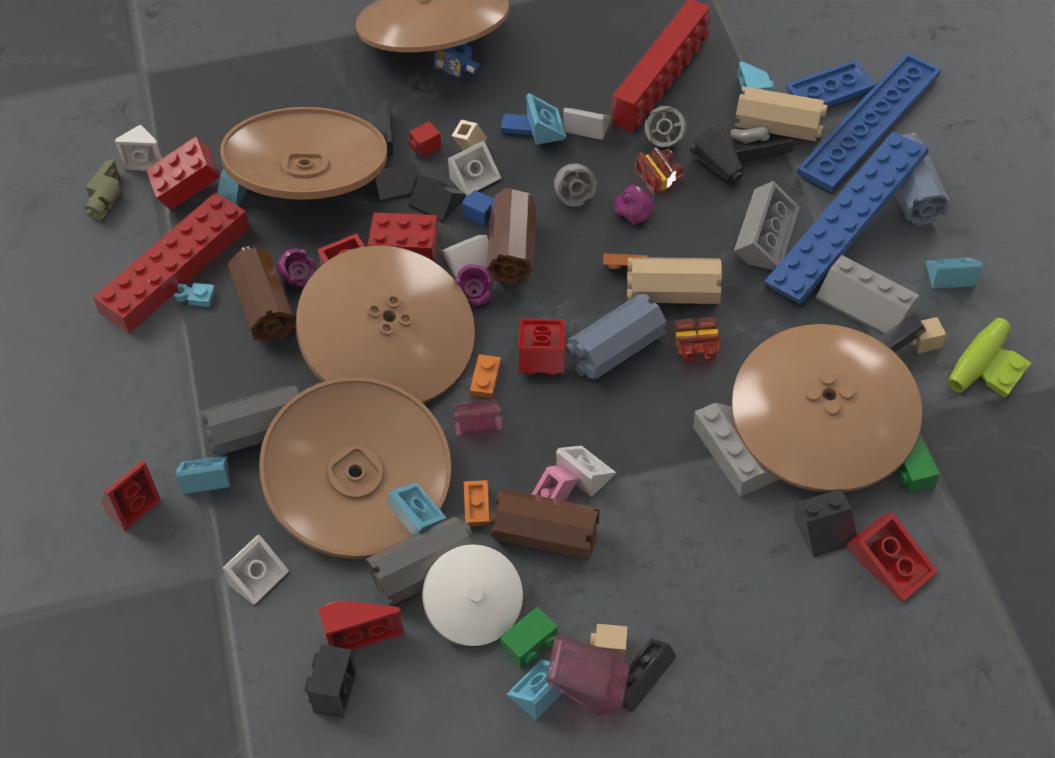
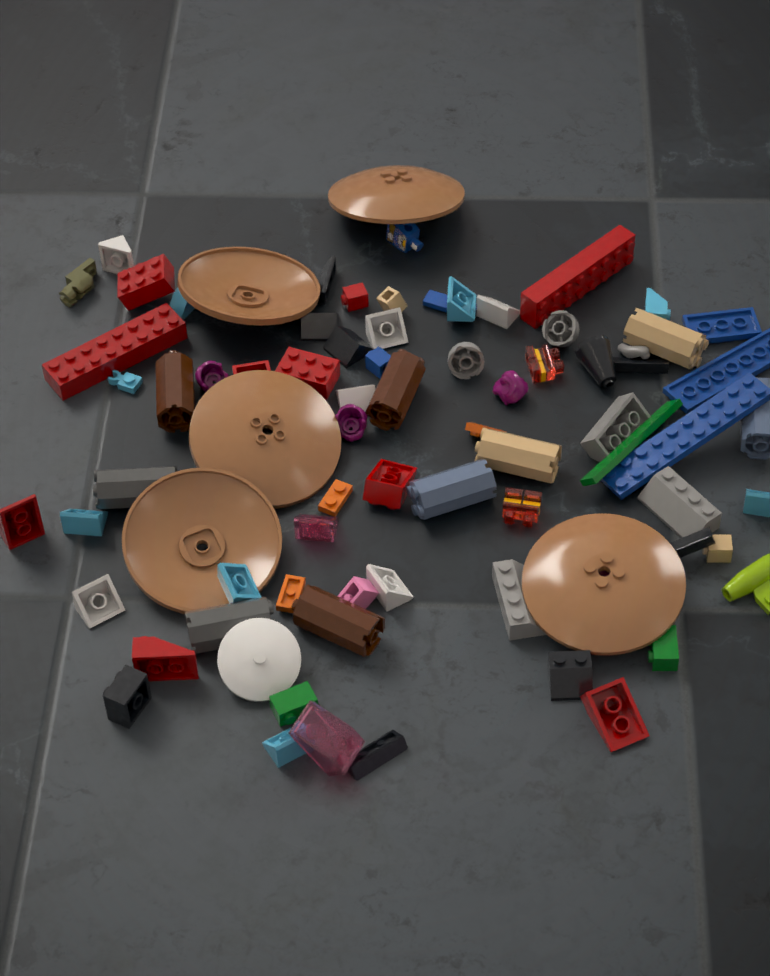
camera: 15 degrees right, 5 degrees down
tan brick [590,624,627,661] -> none
none -> green tile [580,398,683,486]

